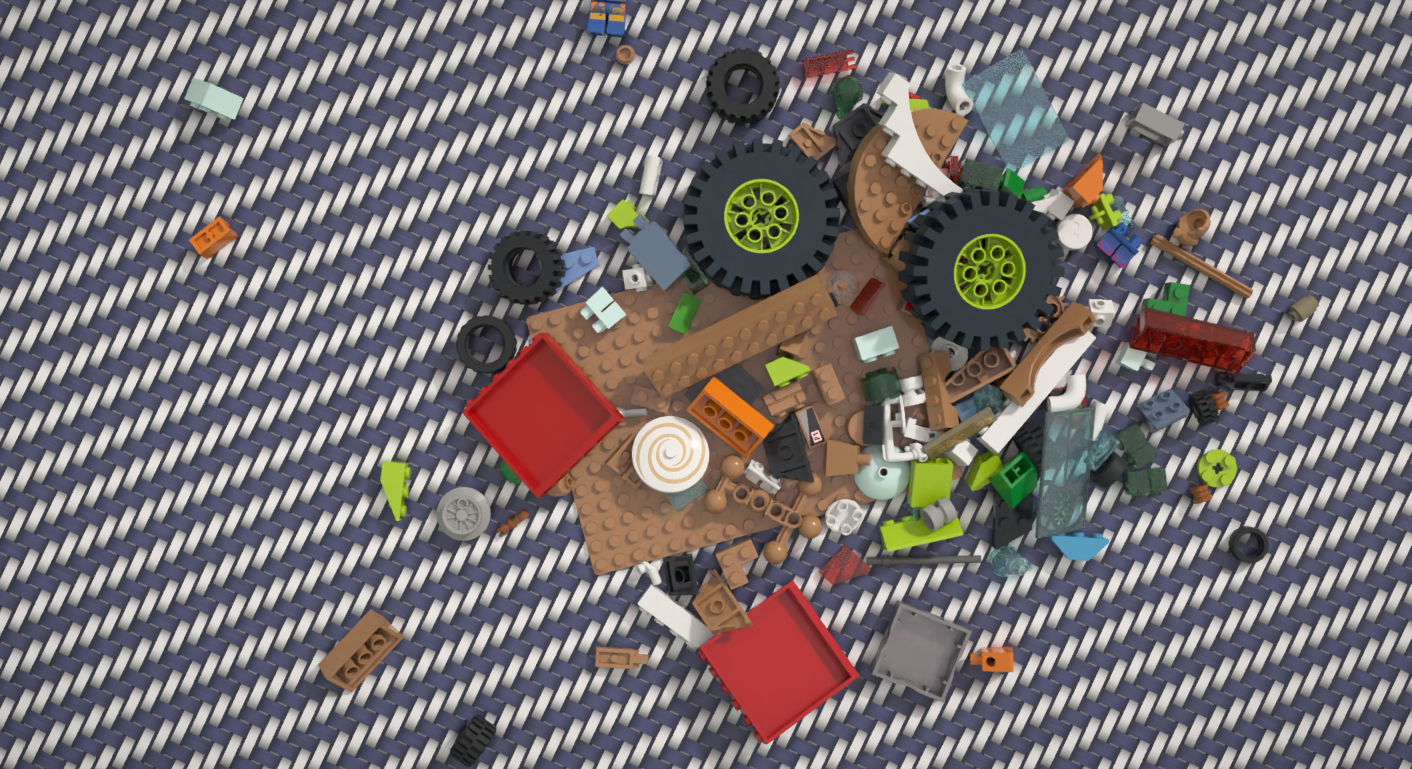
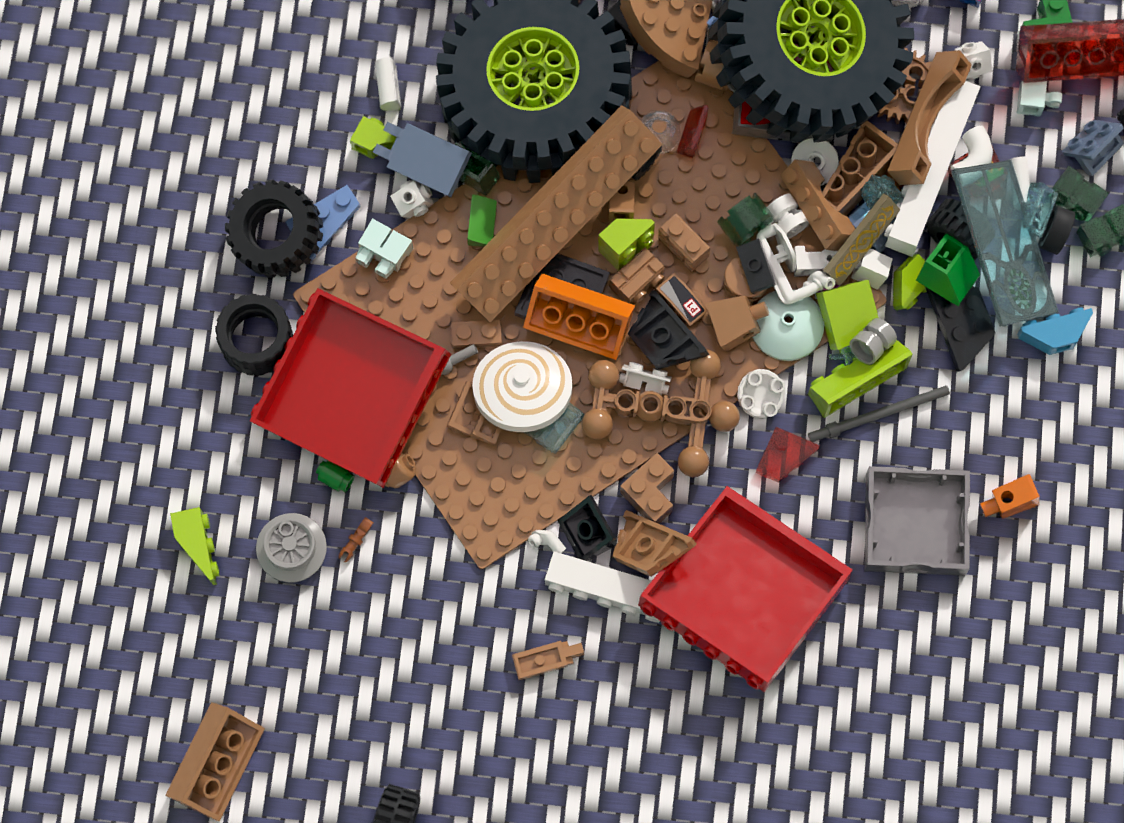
camera: 10 degrees left, 15 degrees down
light aqua brick [851,326,899,363] -> none
clear light blue hair [989,546,1032,577] -> none

